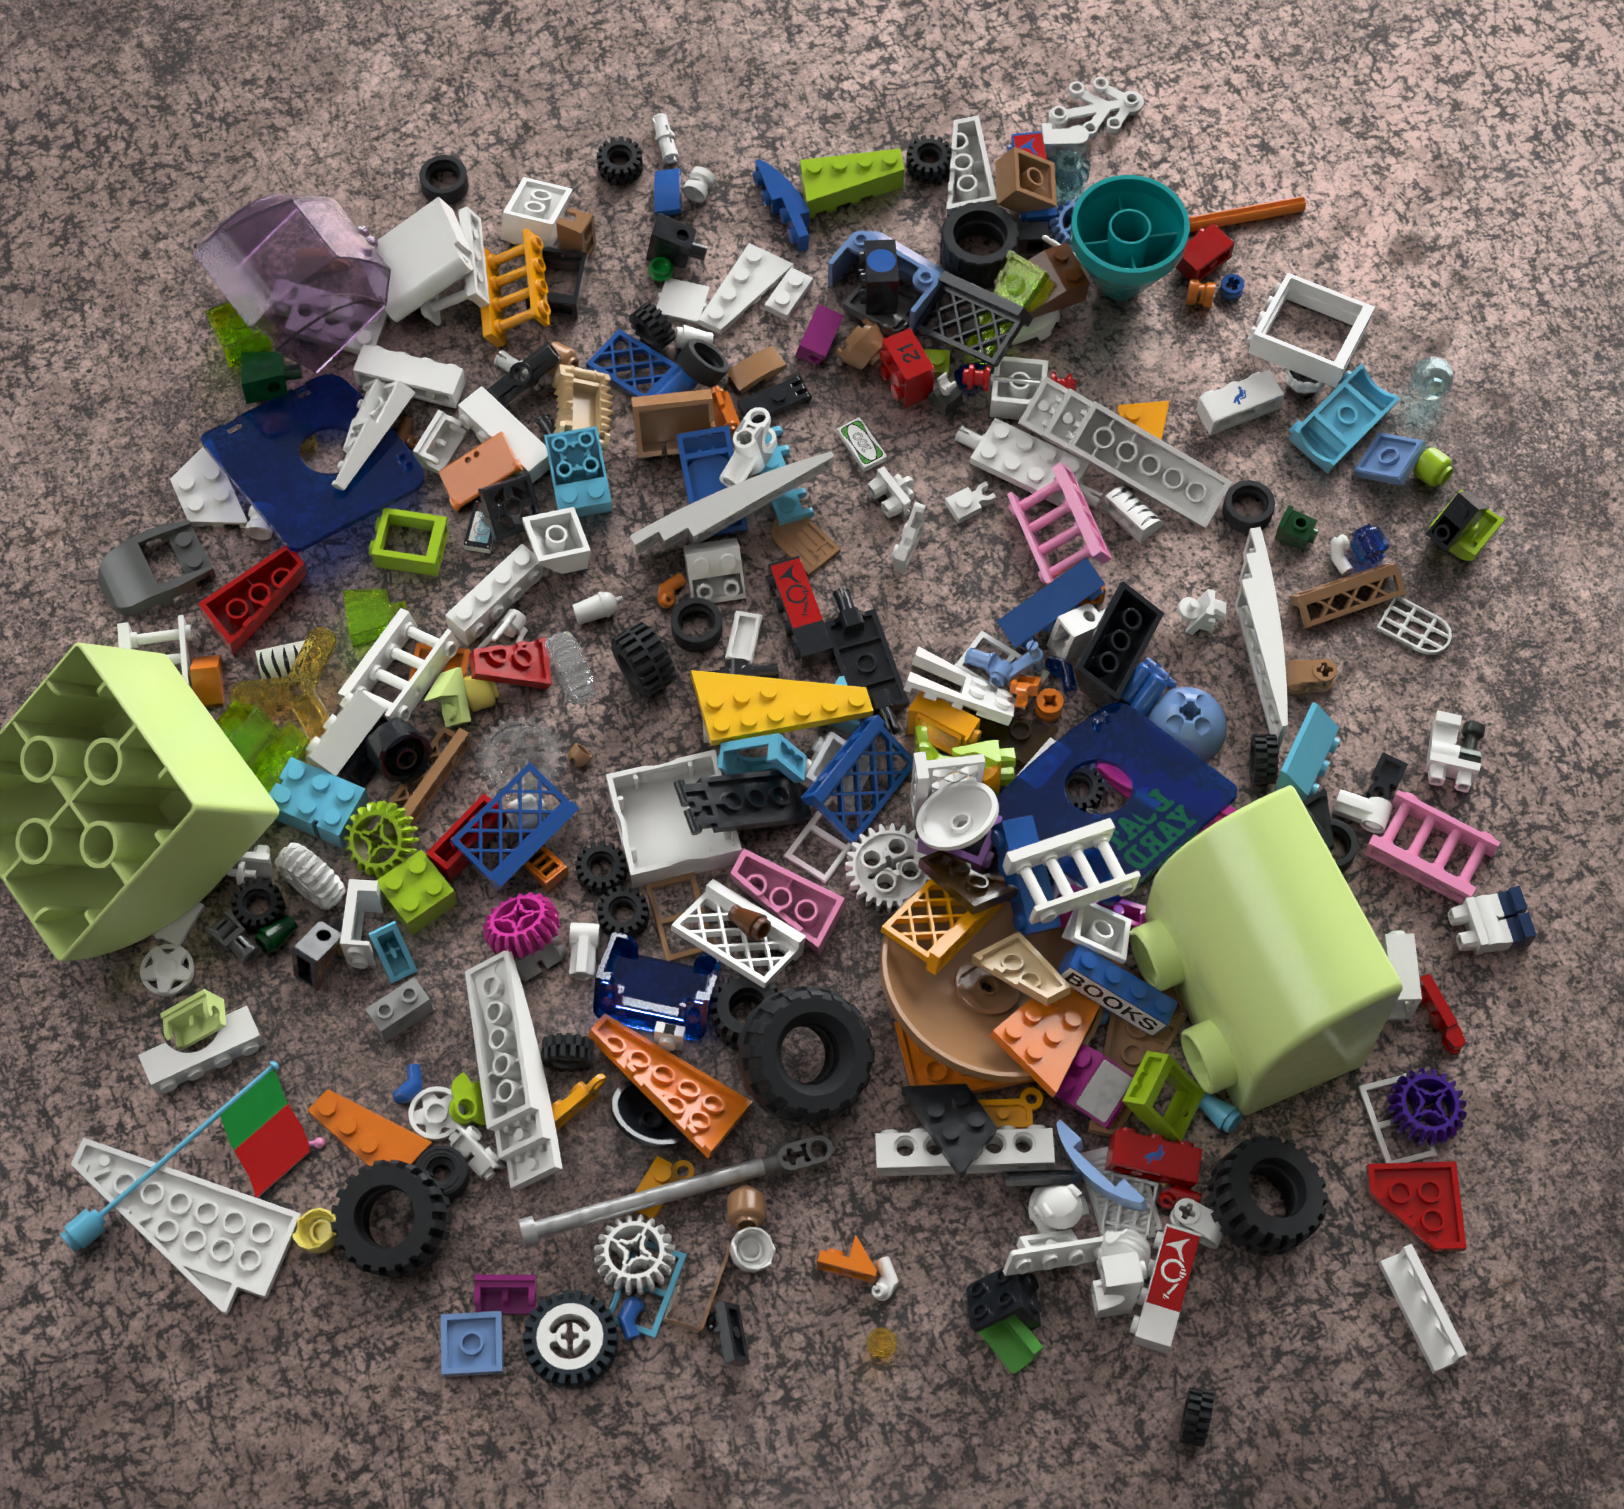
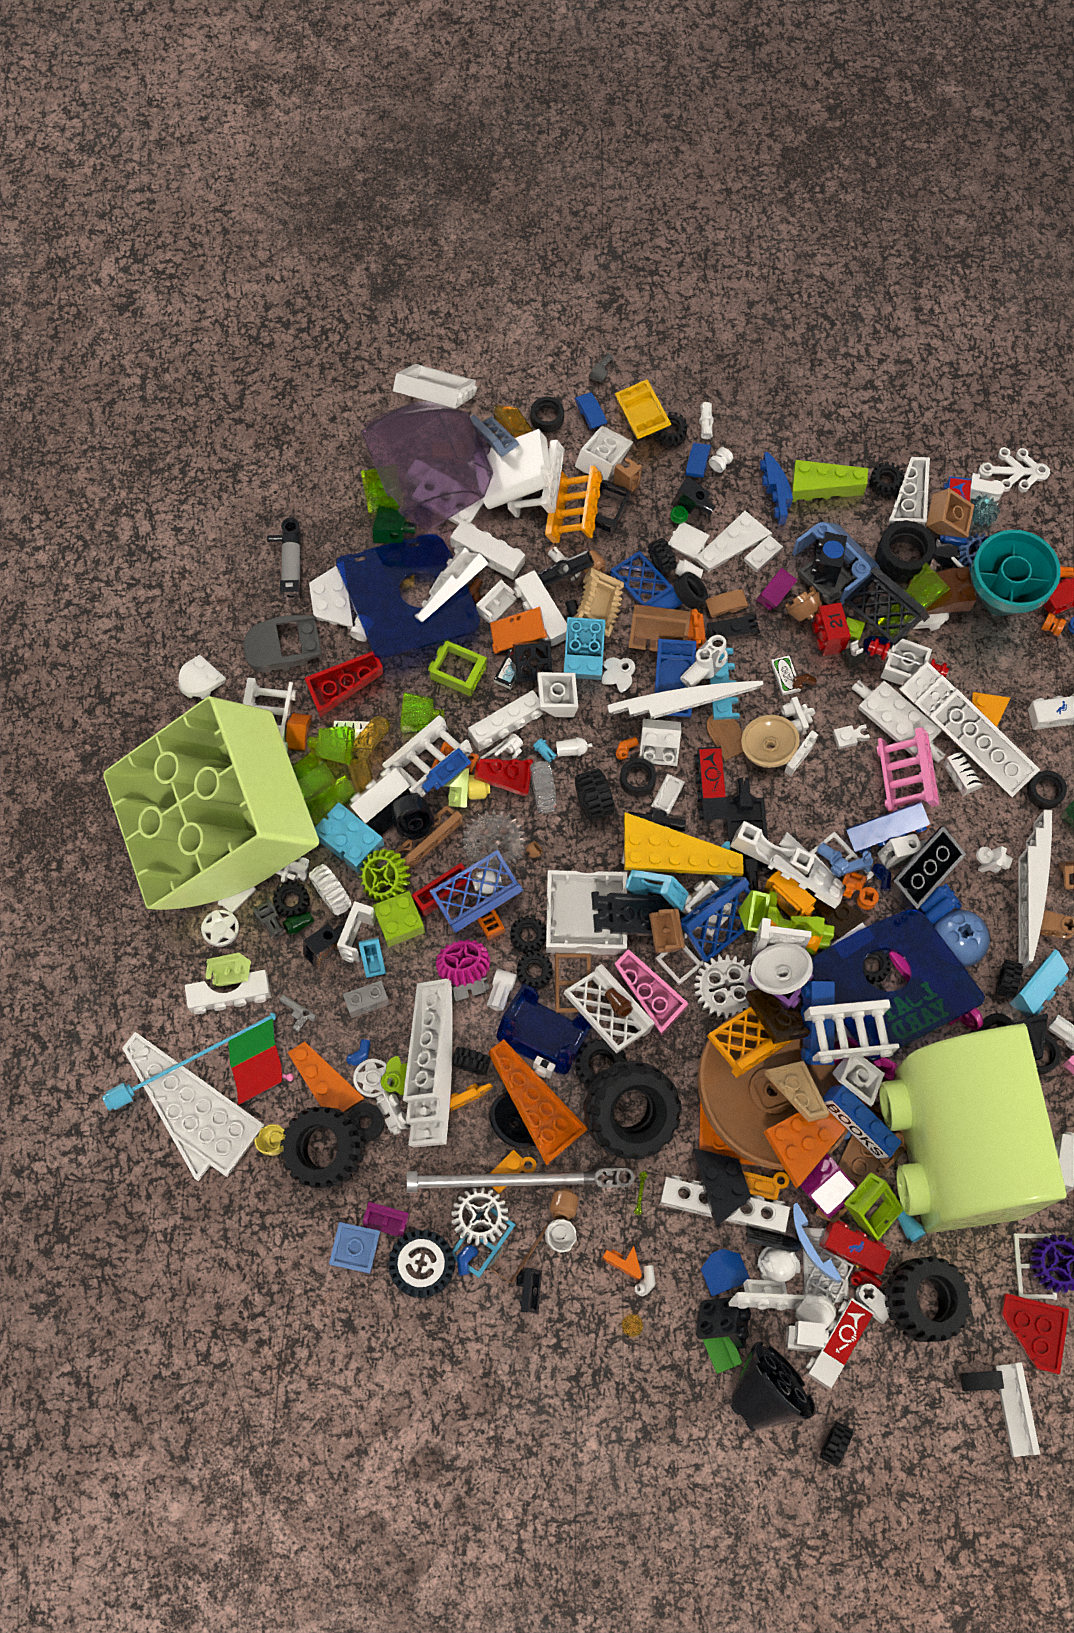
camera: 15 degrees right, 5 degrees up
none -> white slope [178,655,226,699]
none -> piece [267,517,302,601]
none -> light grey hose [279,994,317,1032]
none -> clear neon green torso [307,726,355,765]
none -> white window [393,364,477,408]
none -> blue hinge [421,748,471,793]
none -> sand blue fence [468,415,519,457]
none -> clear yellow slope [494,405,533,438]
none -> medium azure pin [533,738,557,763]
none -> blue slope [574,392,608,430]
none -> dark grey bar [588,353,613,383]
none -> white plate [602,657,636,693]
none -> yellow slope [615,379,671,439]
none -> clear neon green hinge [634,1172,648,1215]
none -> medium nougat hinge [649,908,685,953]
none -> blue slope [701,1249,750,1297]
none -> white arch [730,821,815,876]
none -> black cone [730,1341,816,1432]
none -> lime slope [738,890,770,932]
none -> tan dish [741,715,800,768]
none -> reddish brown arm [792,674,817,689]
none -> black tyre [960,1371,1004,1392]

